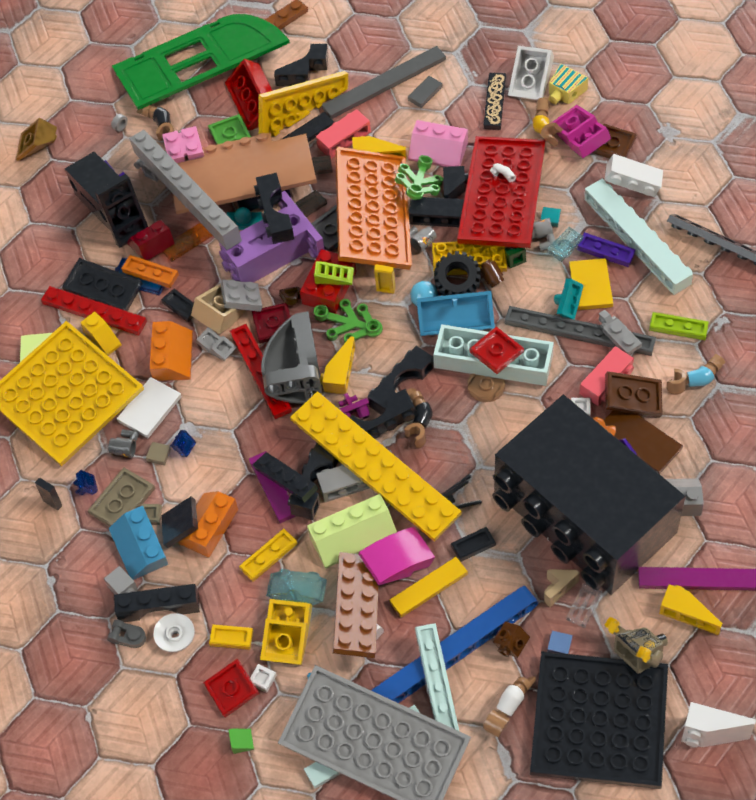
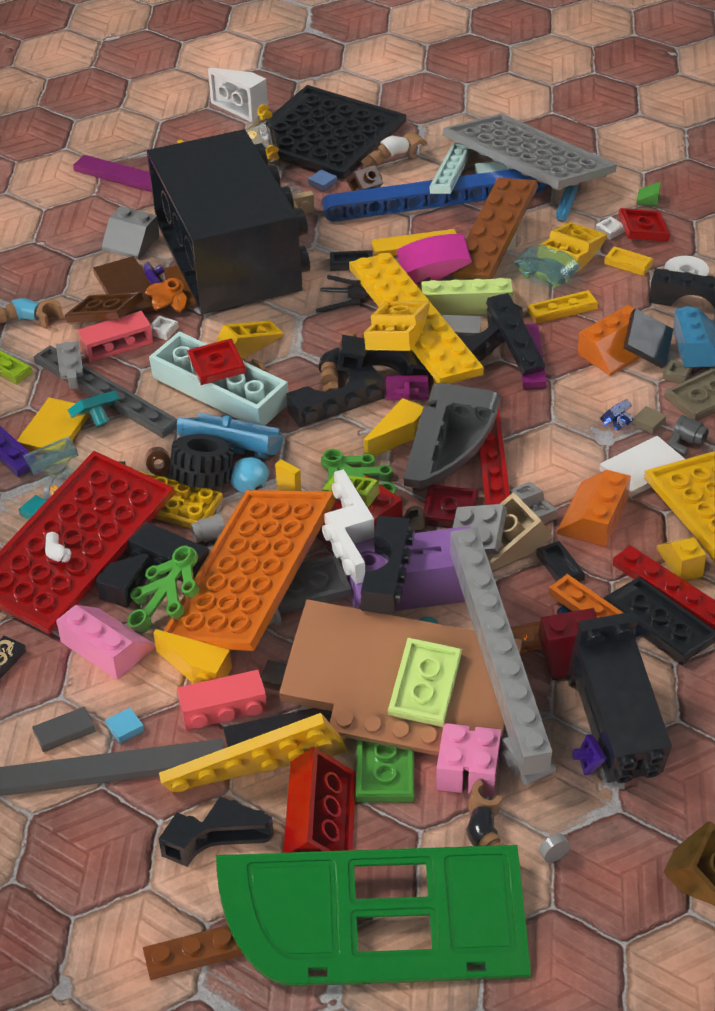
camera: 160 degrees left, 15 degrees down
none -> medium azure tile [106,708,144,744]
none -> yellow slope [215,320,284,358]
none -> white bracket [322,469,374,584]
none -> yellow slope [364,301,430,351]
none -> yellowish green tile [388,638,462,727]

